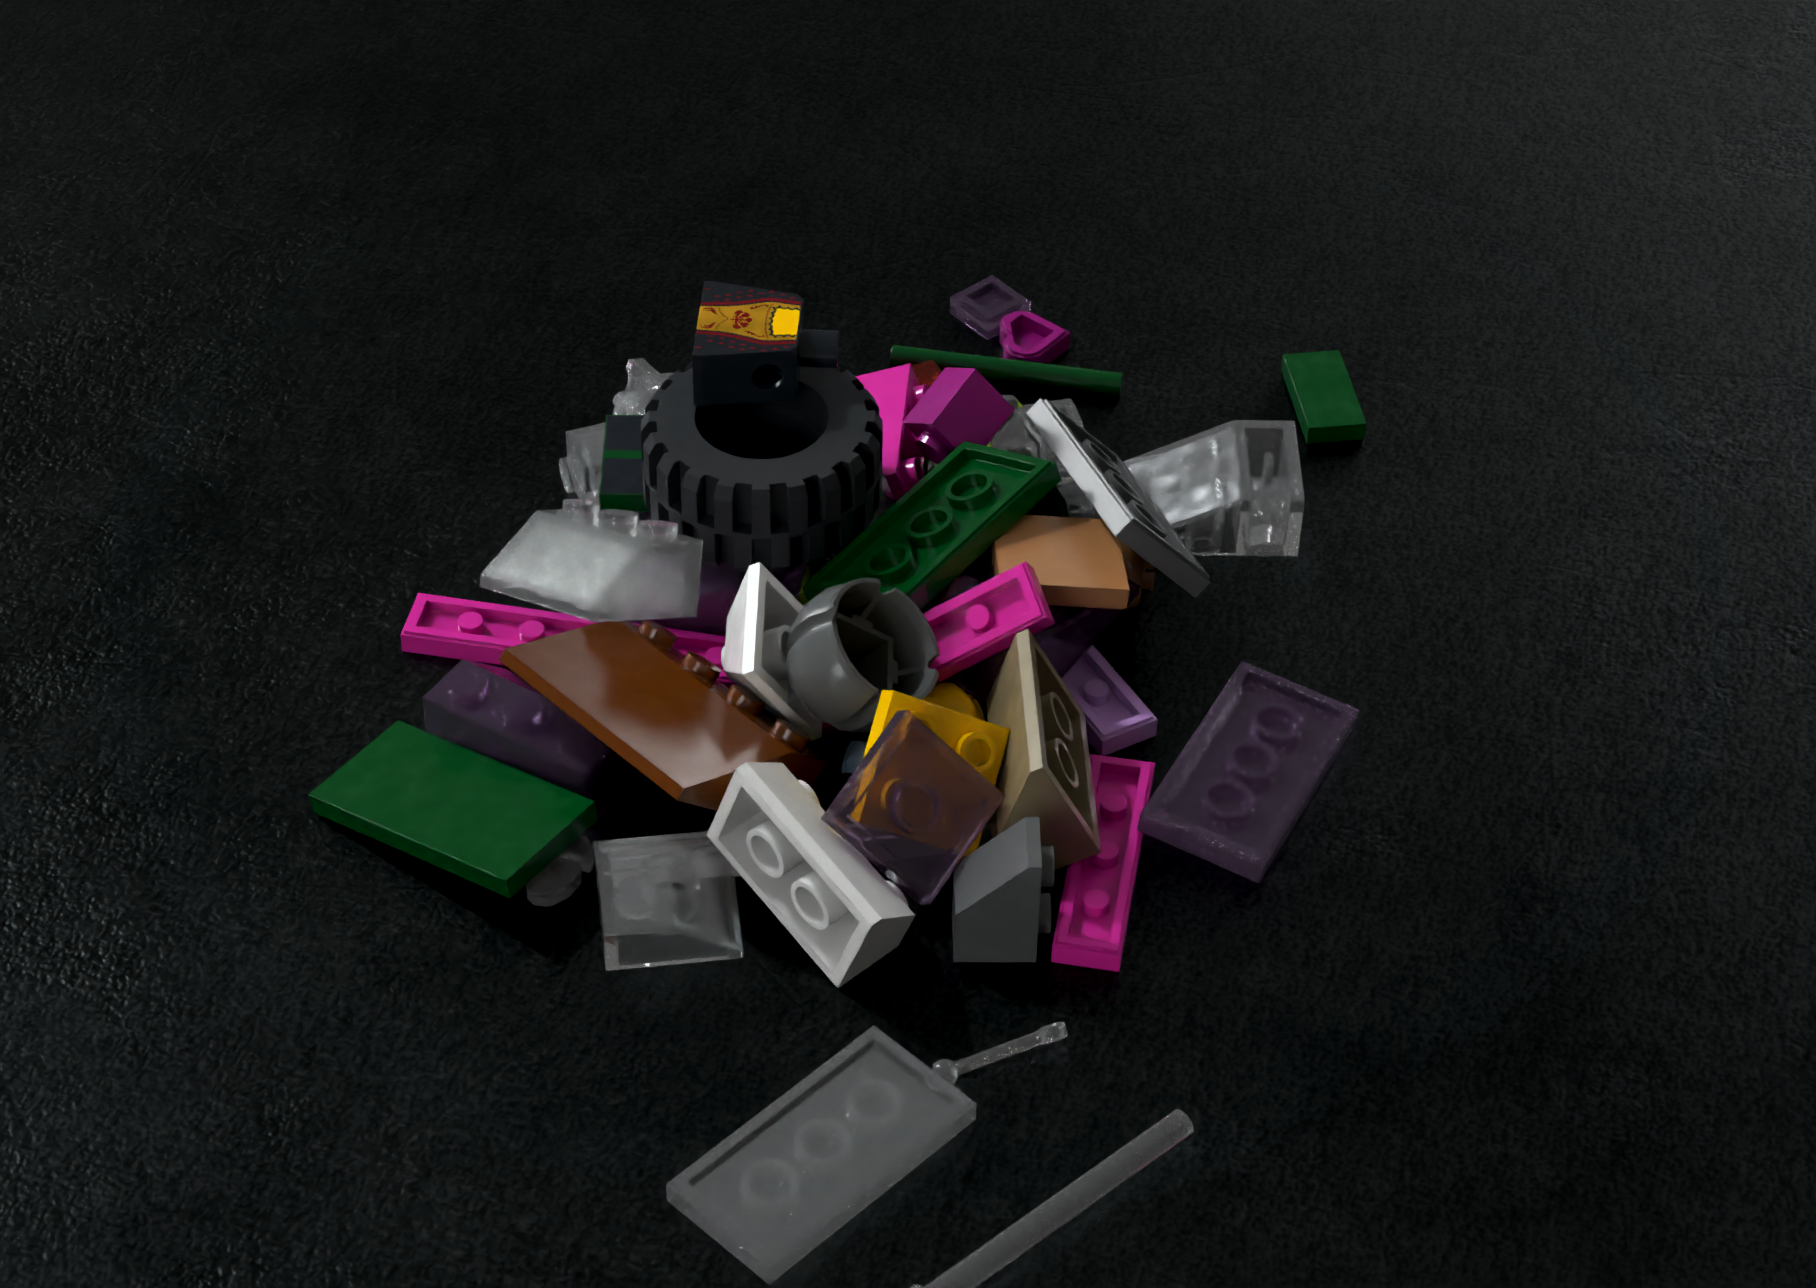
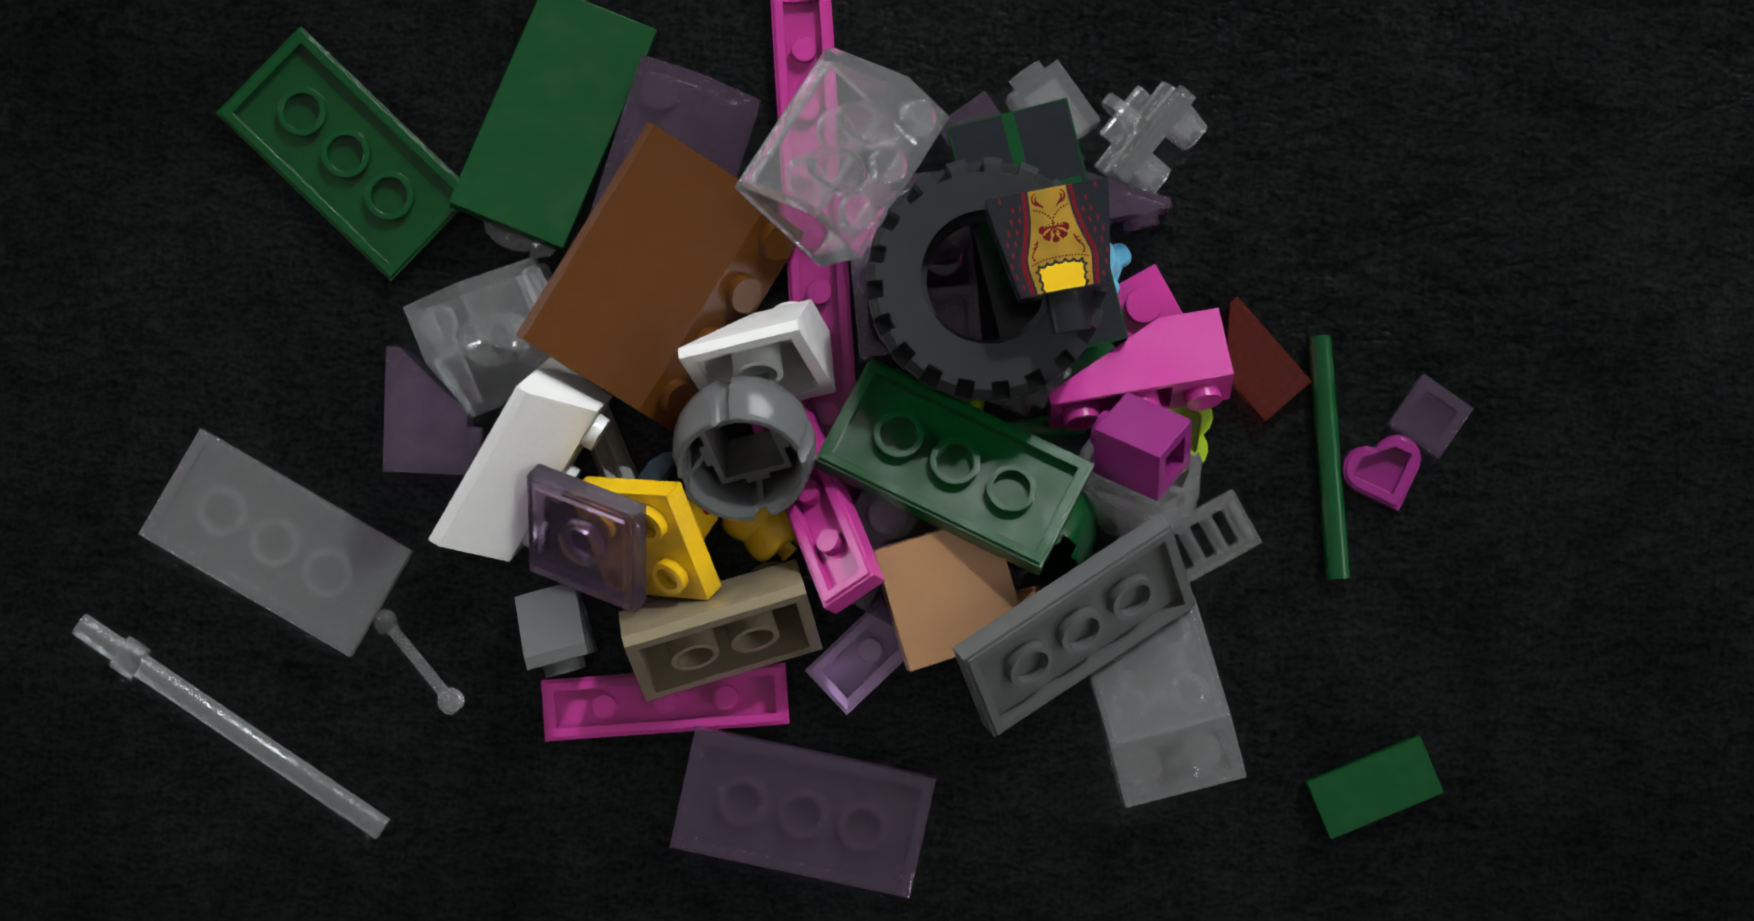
camera: 75 degrees right, 45 degrees up
none -> dark green tile [216,26,462,283]
none -> clear purple slope [383,346,484,476]

